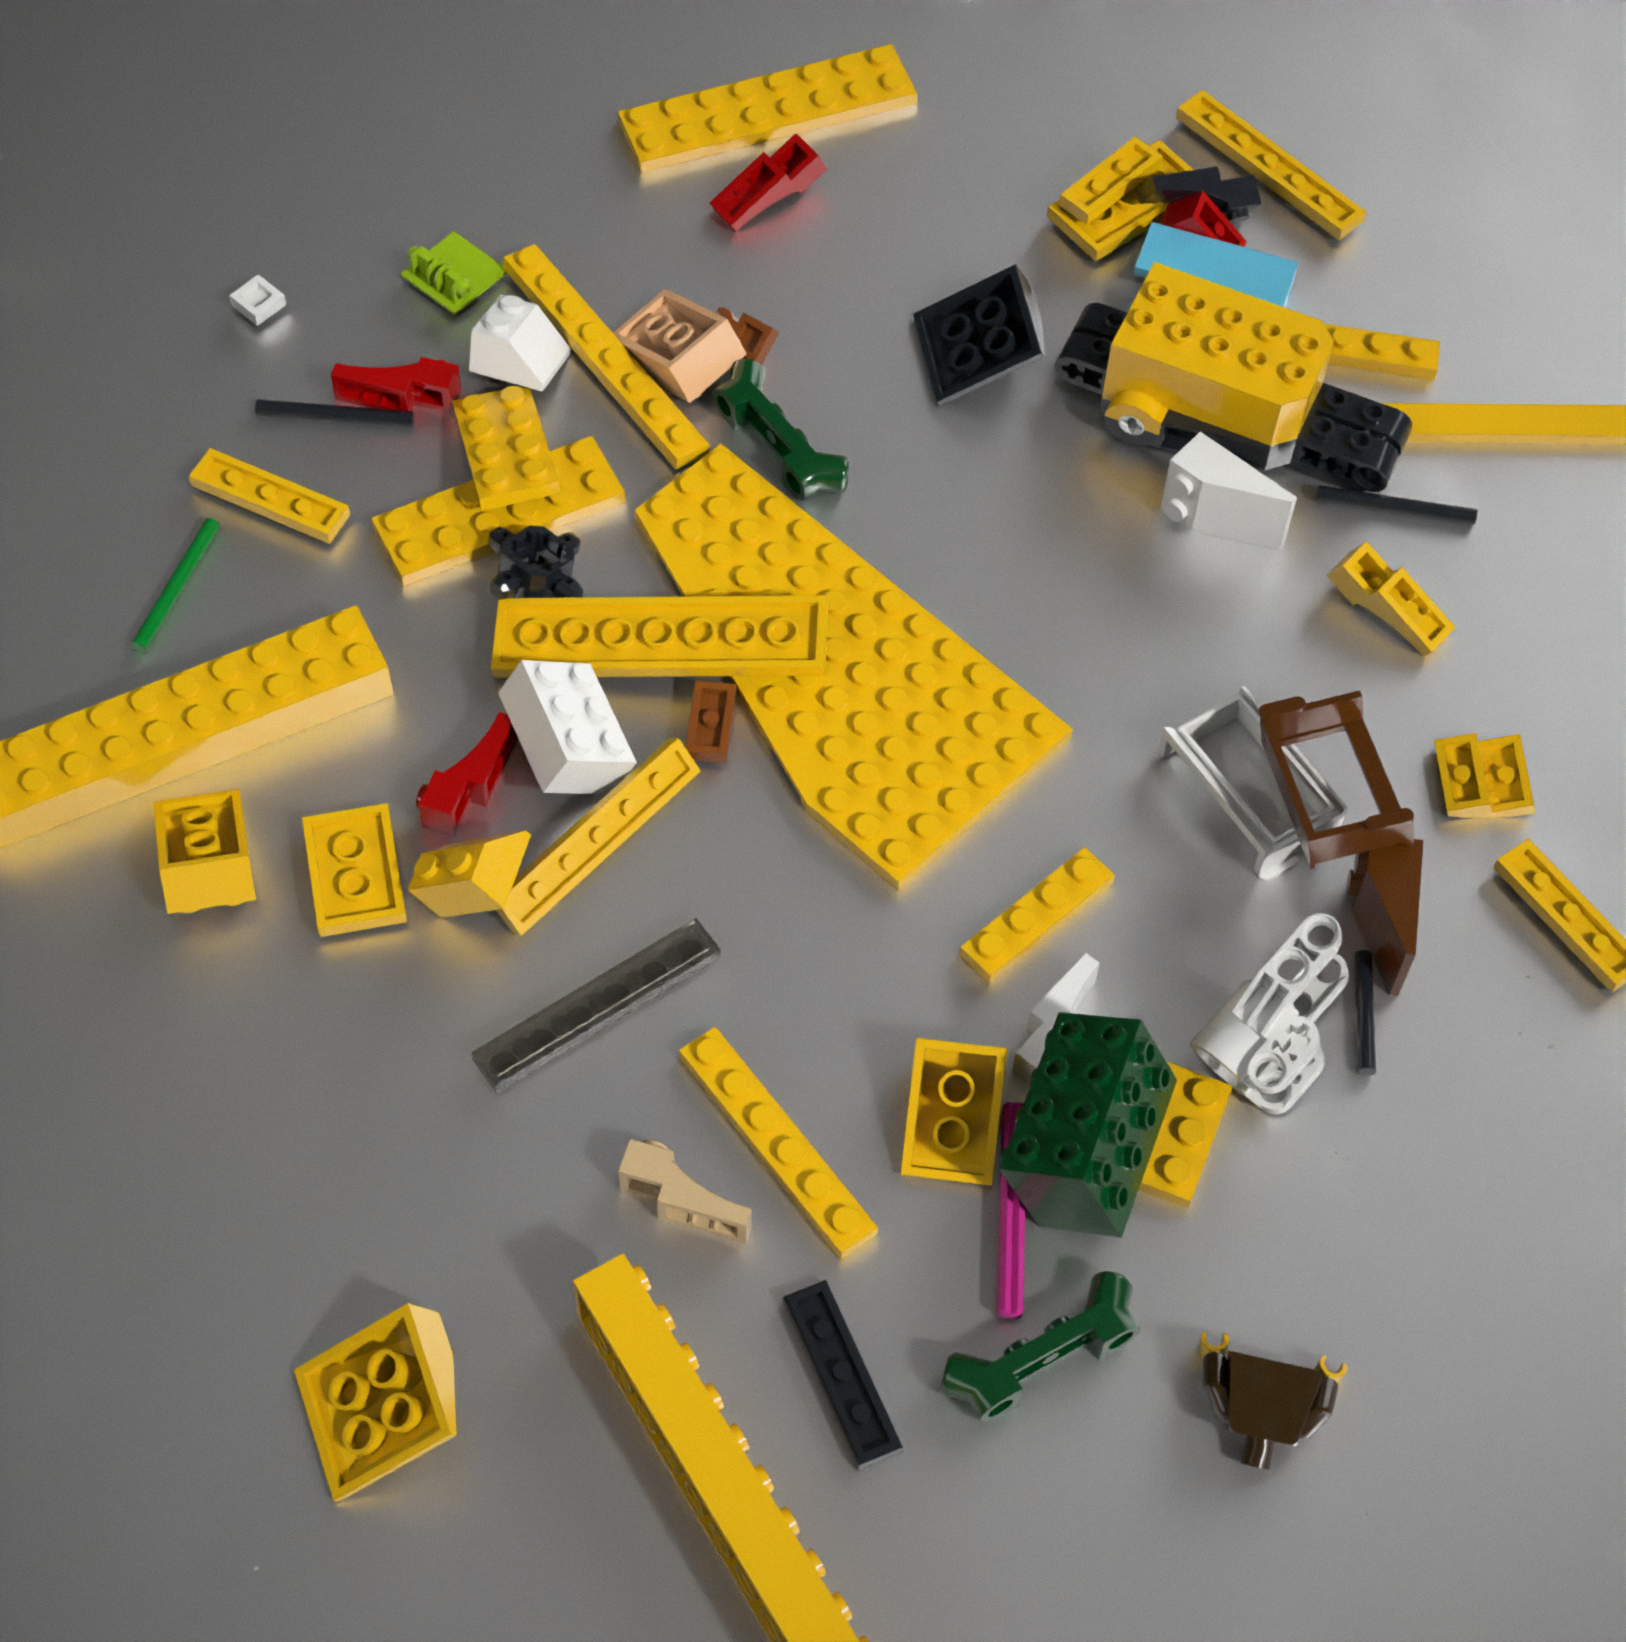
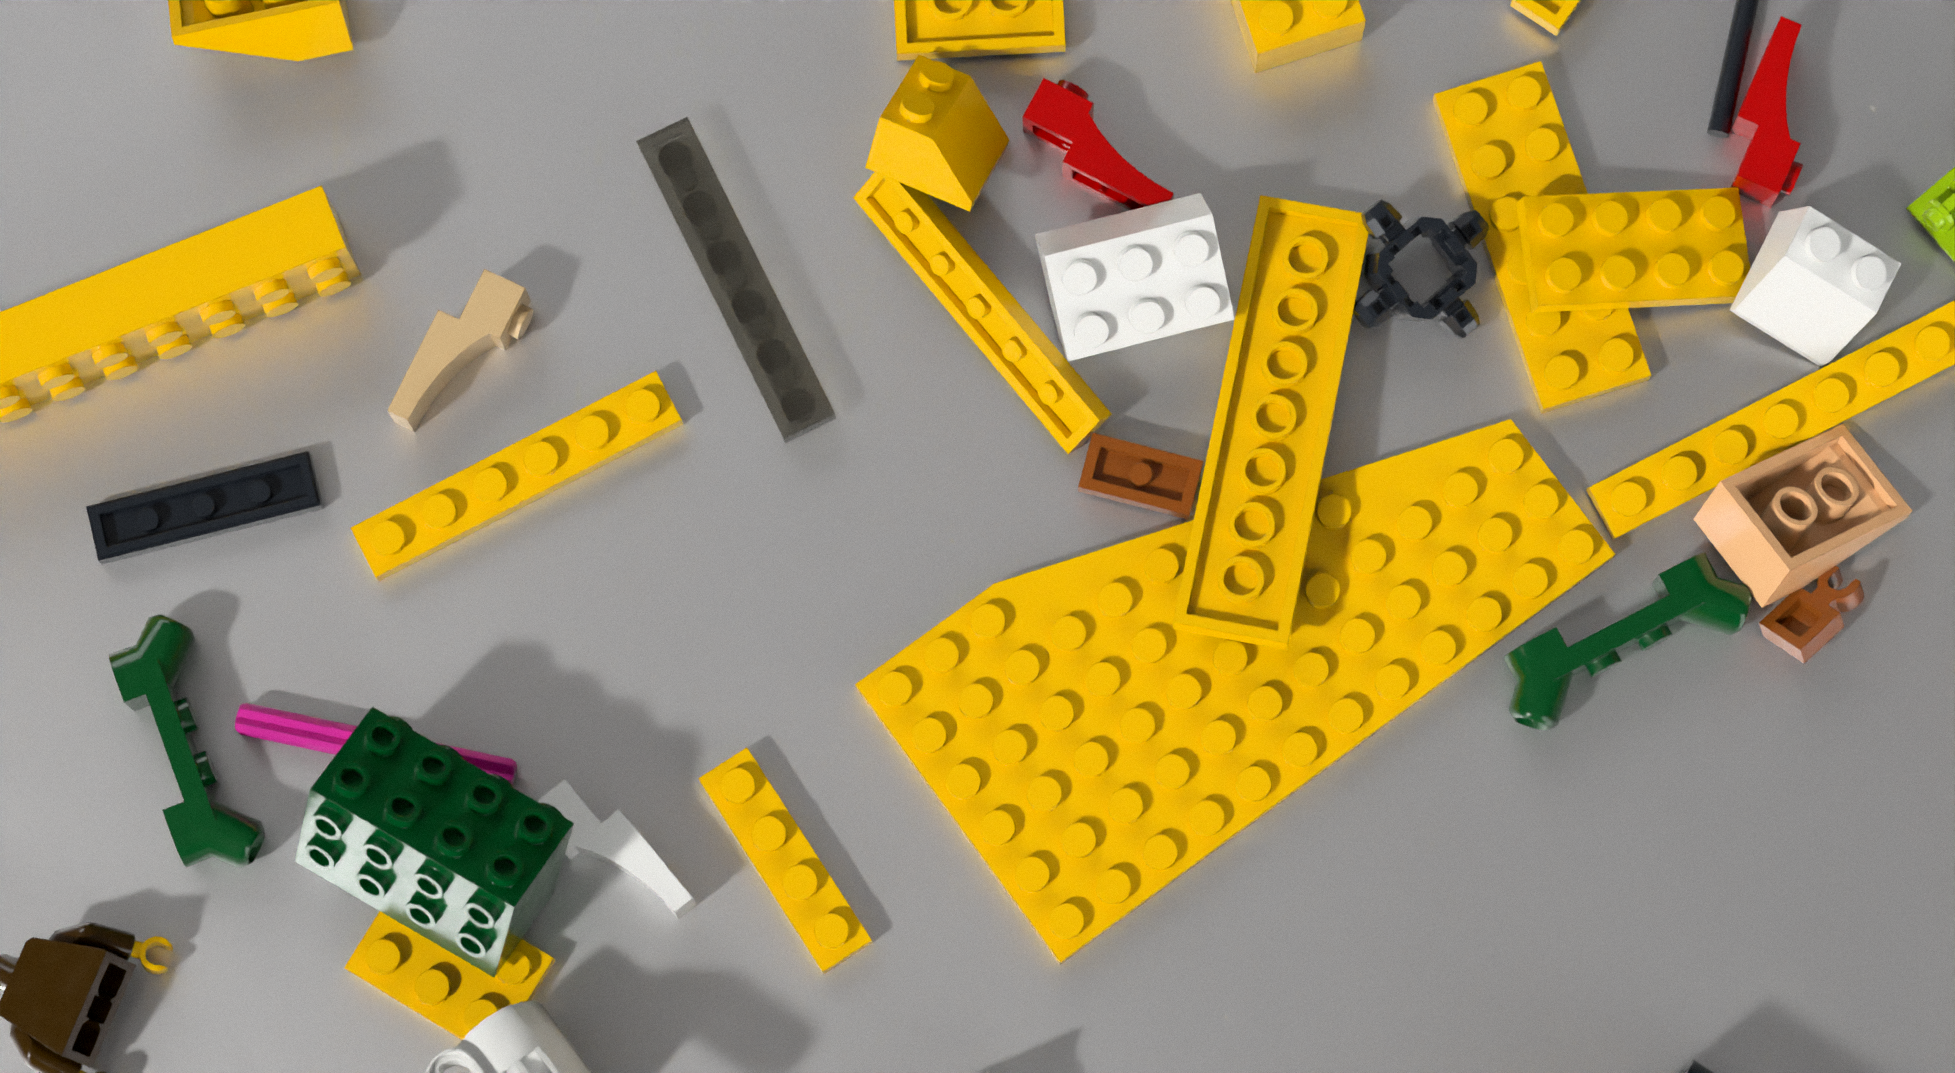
camera: 105 degrees right, 20 degrees up
yellow slope [901,1038,1008,1186] -> none
black slope [913,264,1045,406] -> none

